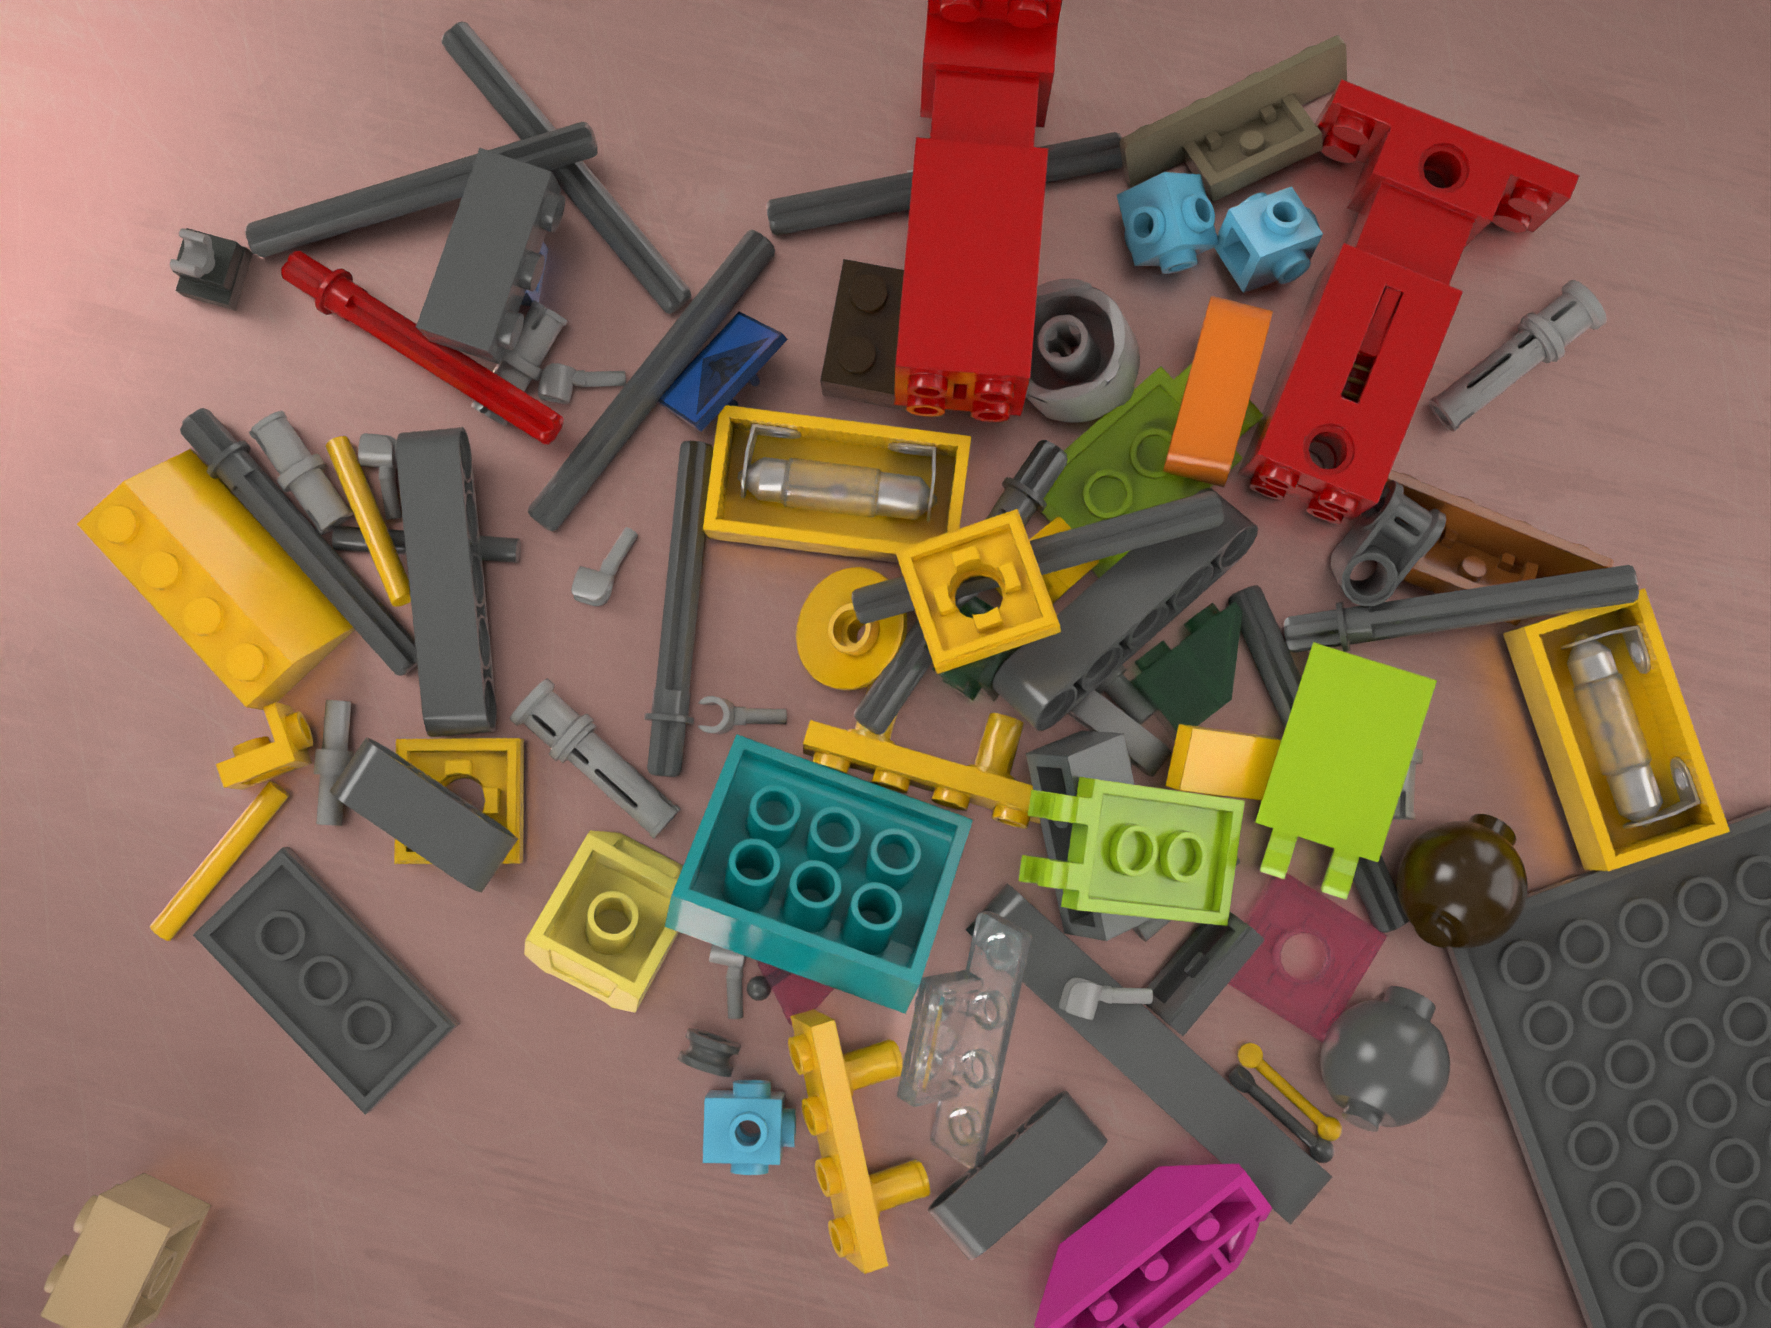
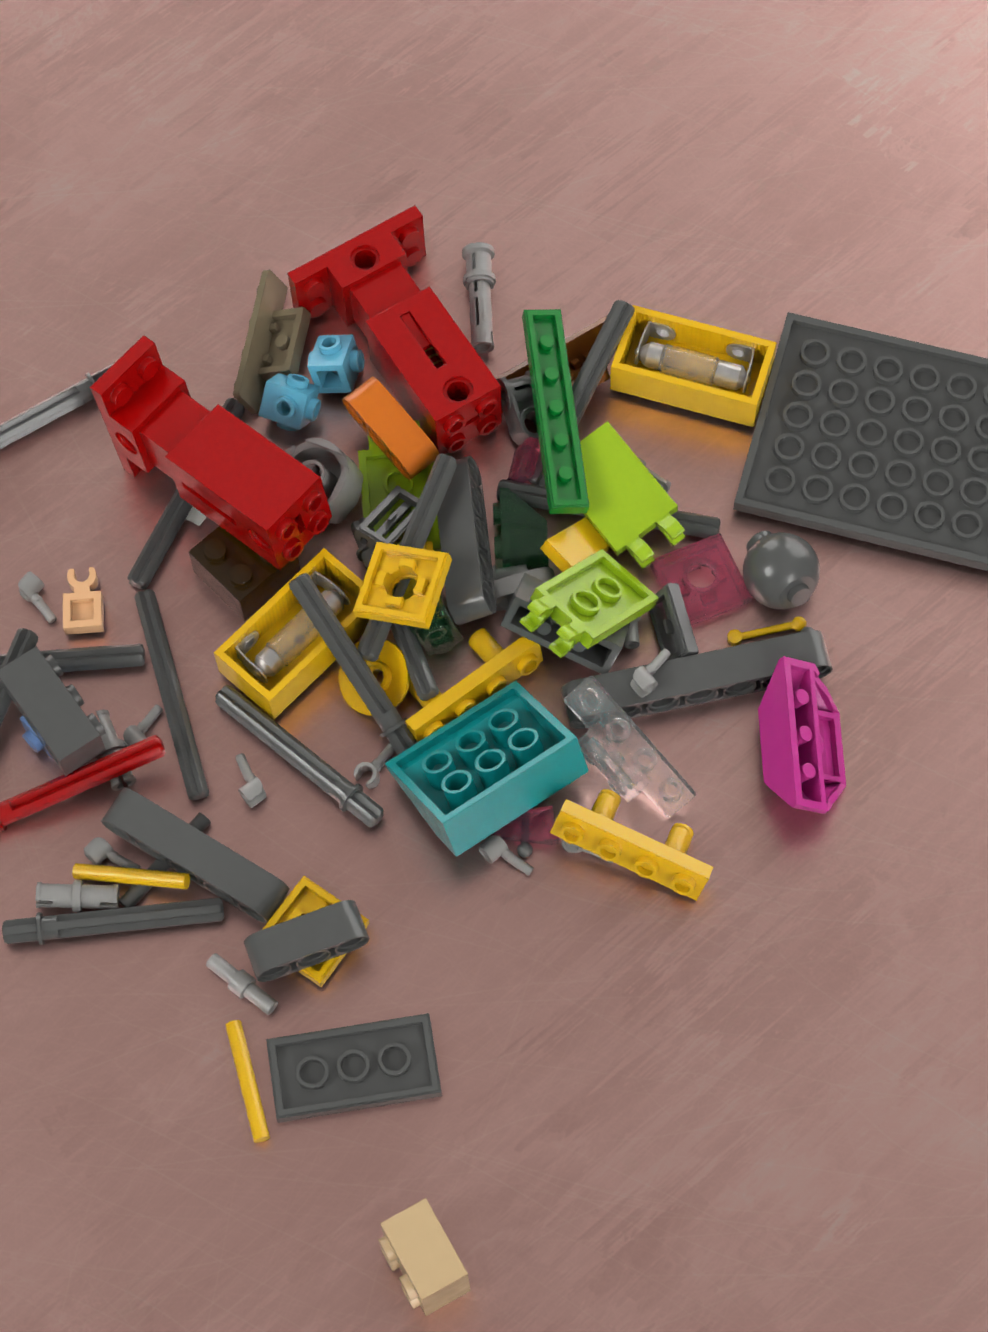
camera: 55 degrees left, 20 degrees down
yellow slope [77,449,355,710] -> none
yellow bracket [215,702,313,790] -> none
light grey pin [510,678,681,839] -> none
light yellow slope [524,830,683,1013] -> none
piece [658,311,788,432] -> none
dark grey bush [678,1028,741,1077] -> none
medium azure brick [703,1080,796,1175] -> none
dark grey beam [927,1091,1108,1260] -> none
dark brown brick [1397,814,1528,948] -> none
none -> light grey hand [18,572,57,624]
none -> light nougat plate [63,567,104,635]
none -> dark grey axle [289,573,417,755]
none -> dark grey tile [354,486,419,549]
none -> clear pink tile [507,437,540,483]
none -> green tile [522,309,590,514]

